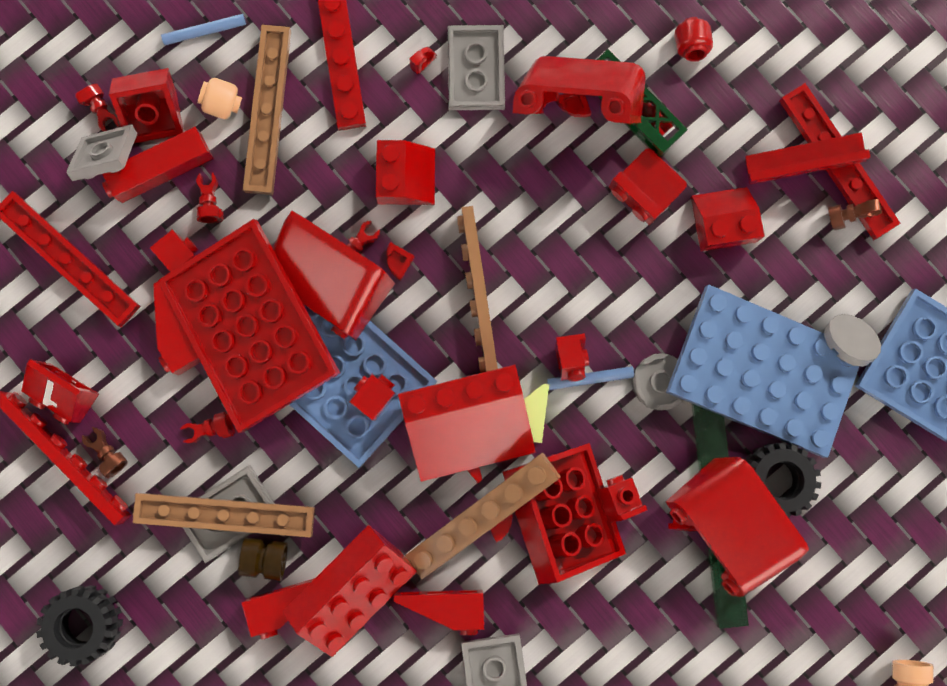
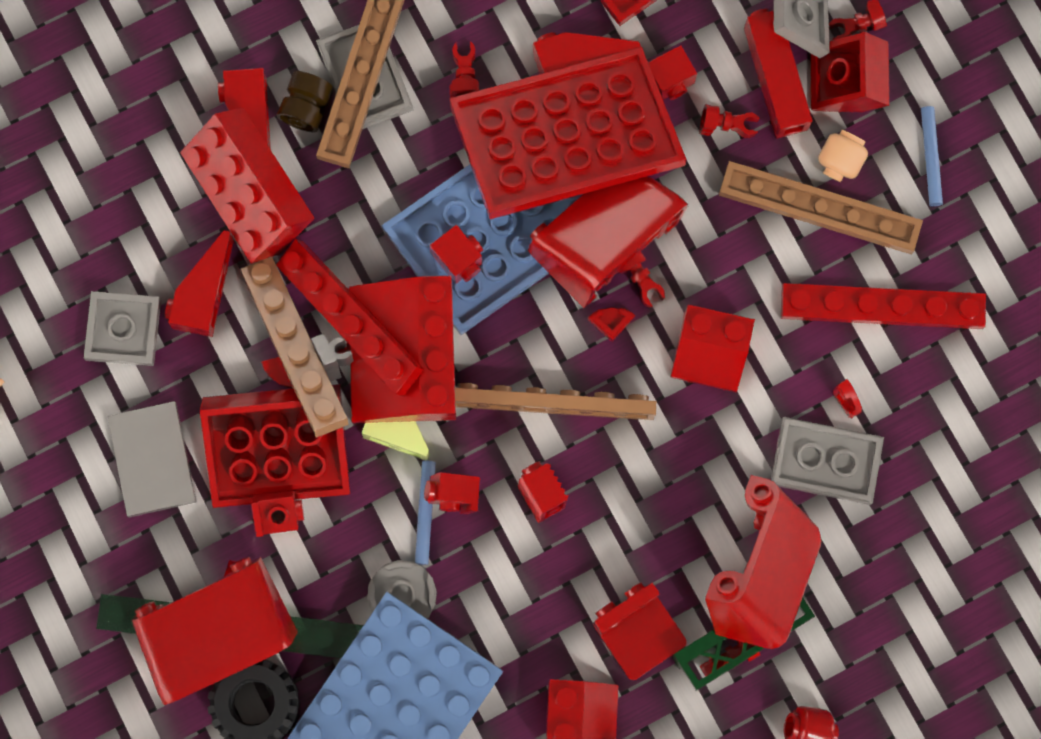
camera: 105 degrees right, 5 degrees down
none -> light grey tile [107,401,197,518]
none -> red plate [276,239,424,396]
none -> flat silver tile [311,333,354,382]
none -> red brick [518,461,569,523]

